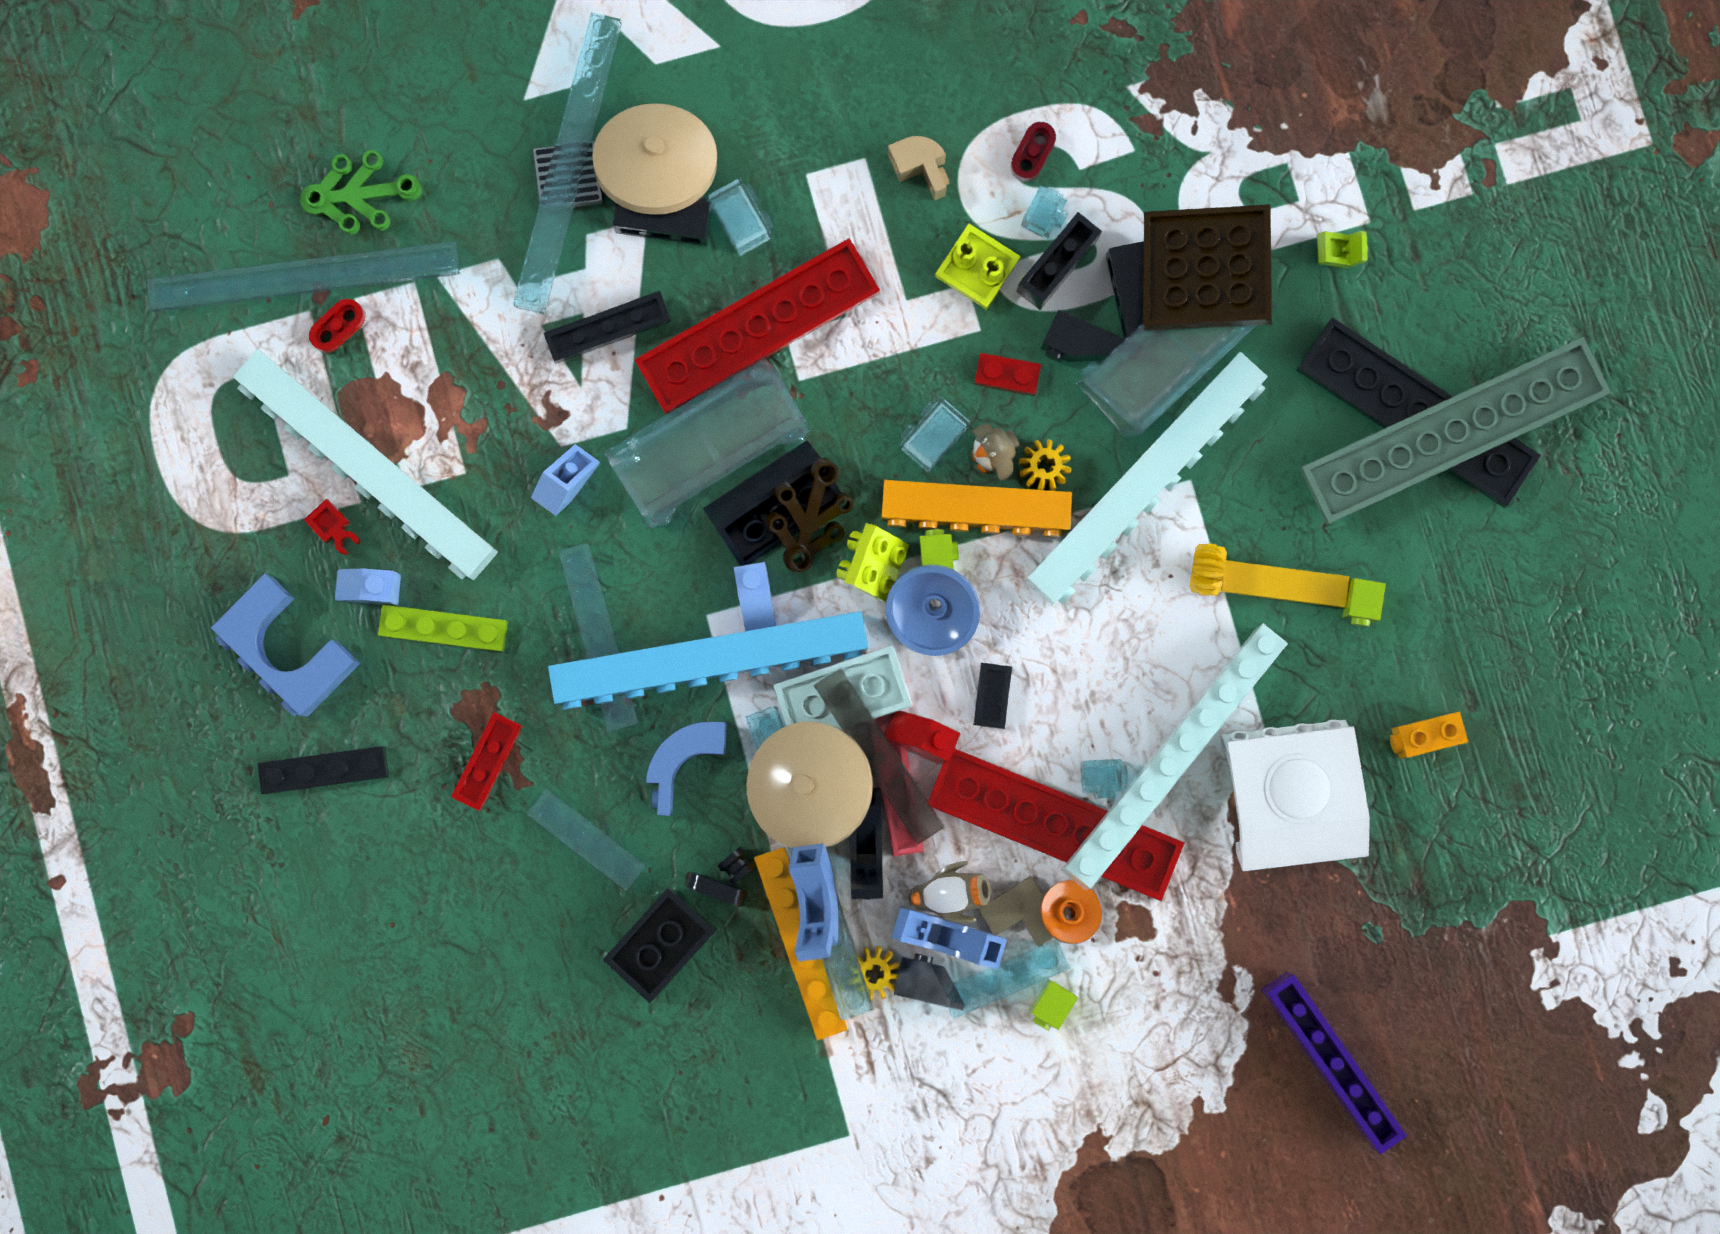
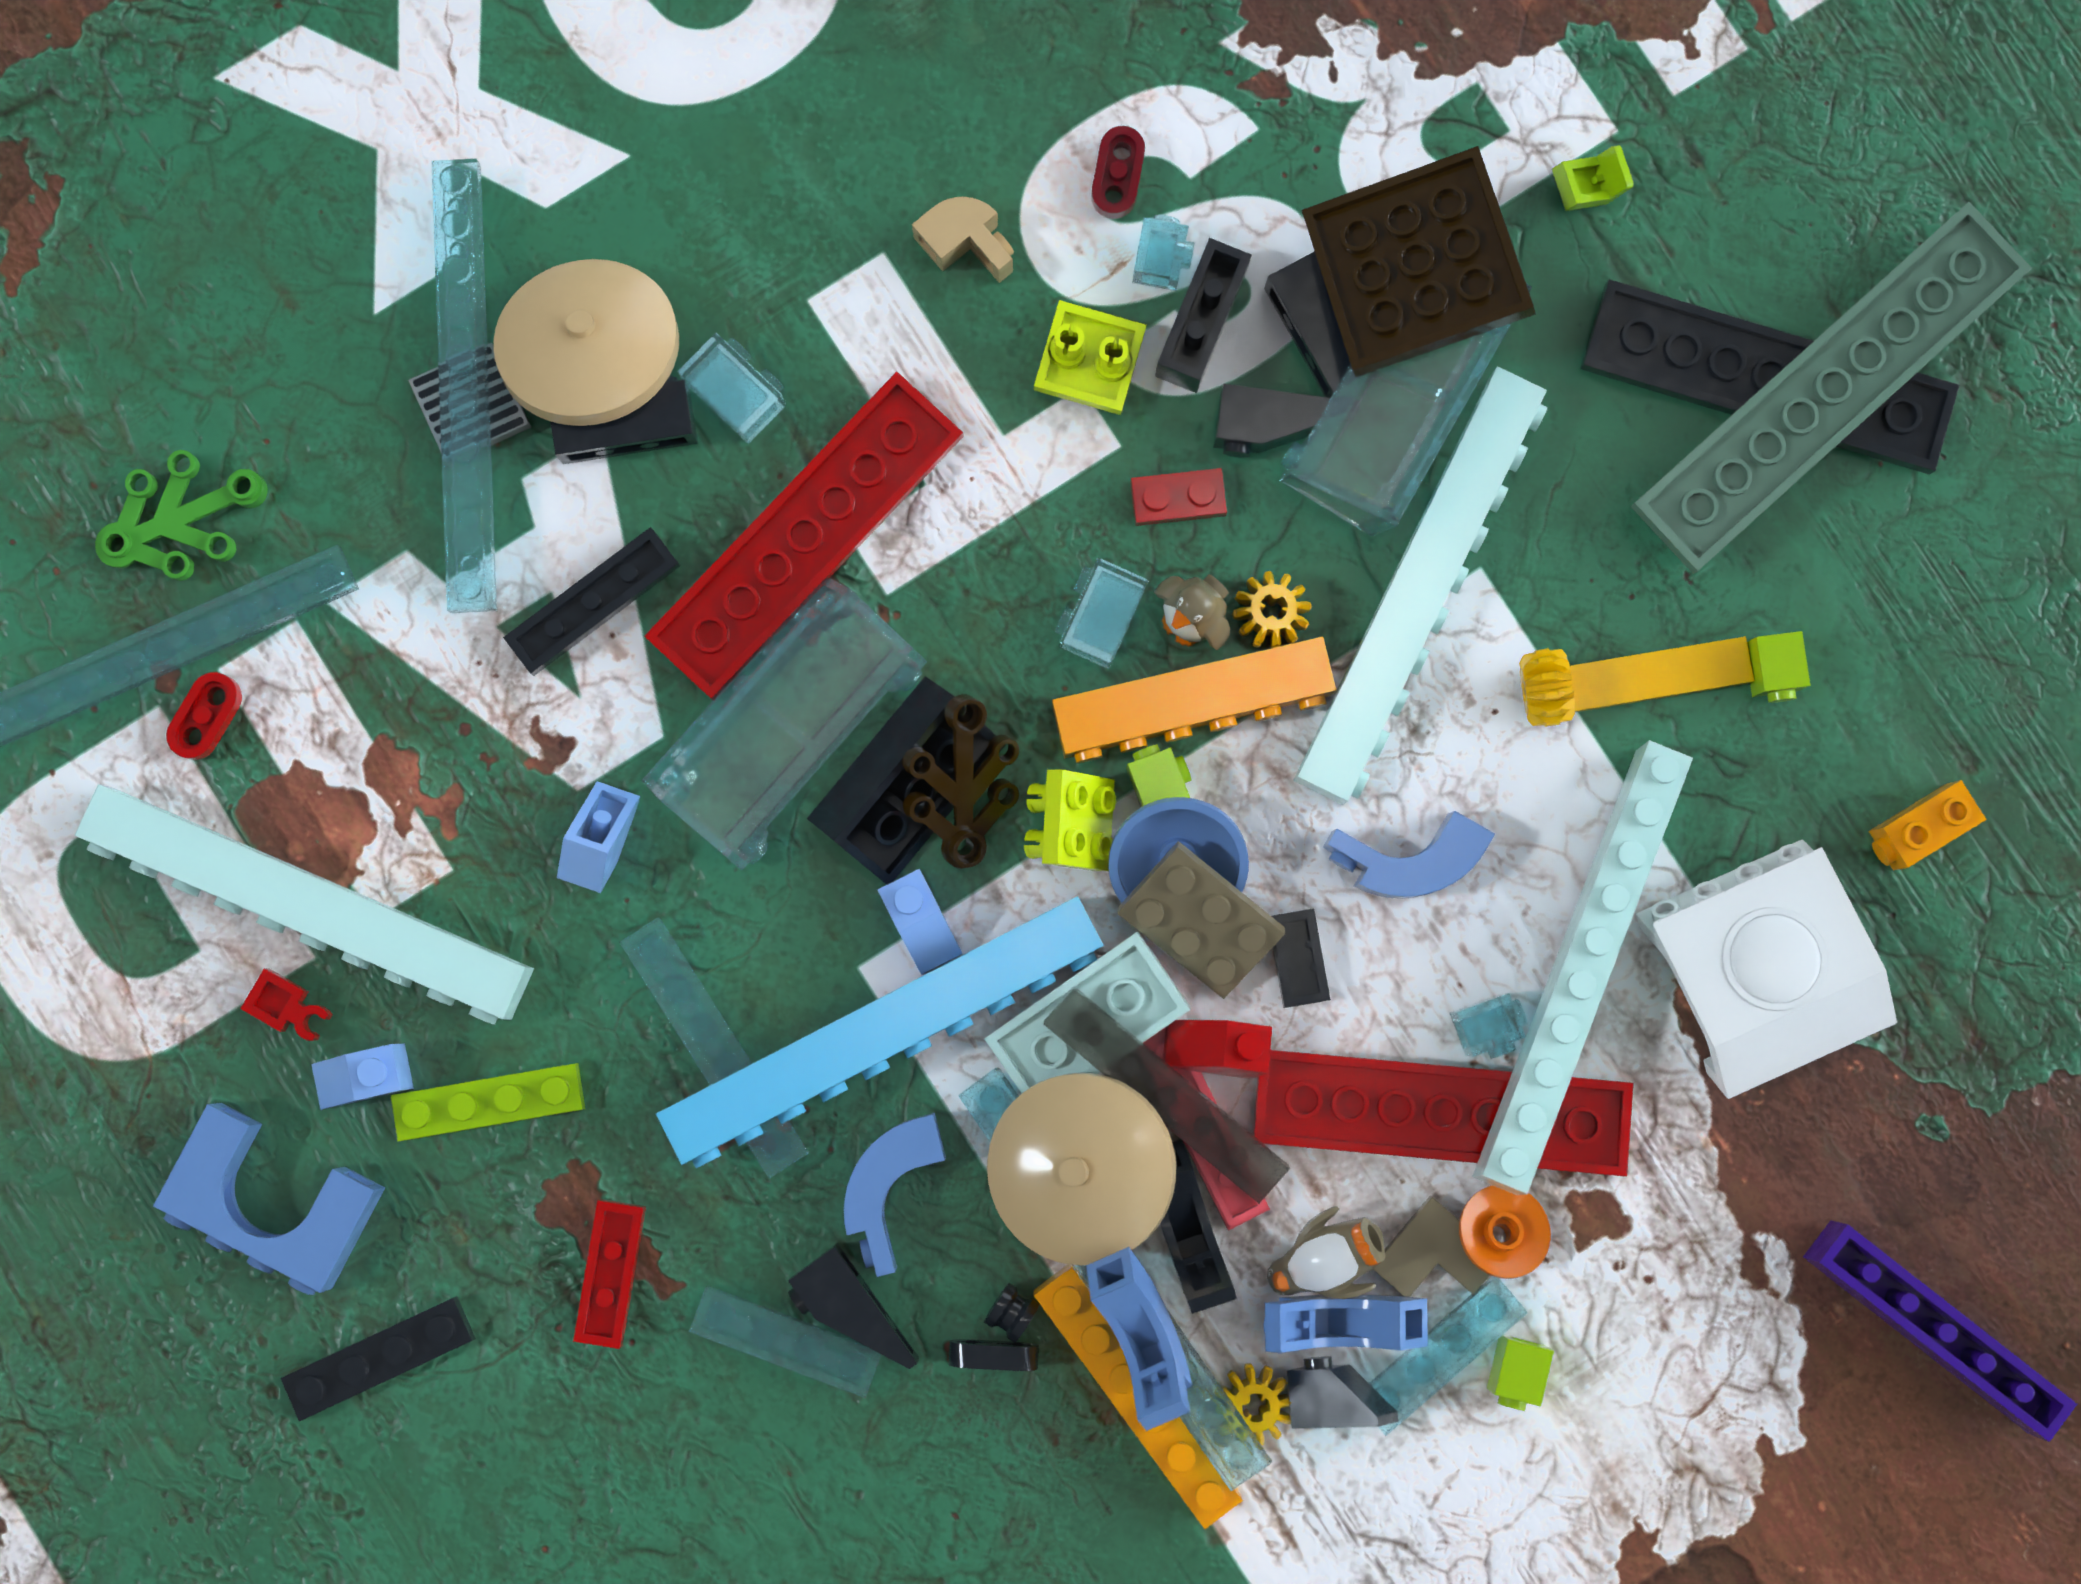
camera: 20 degrees left, 0 degrees up
black brick [603,887,717,1003] -> none
none -> black slope [788,1243,919,1369]
none -> dark tan plate [1117,841,1285,999]
none -> medium blue arch [1322,811,1495,899]

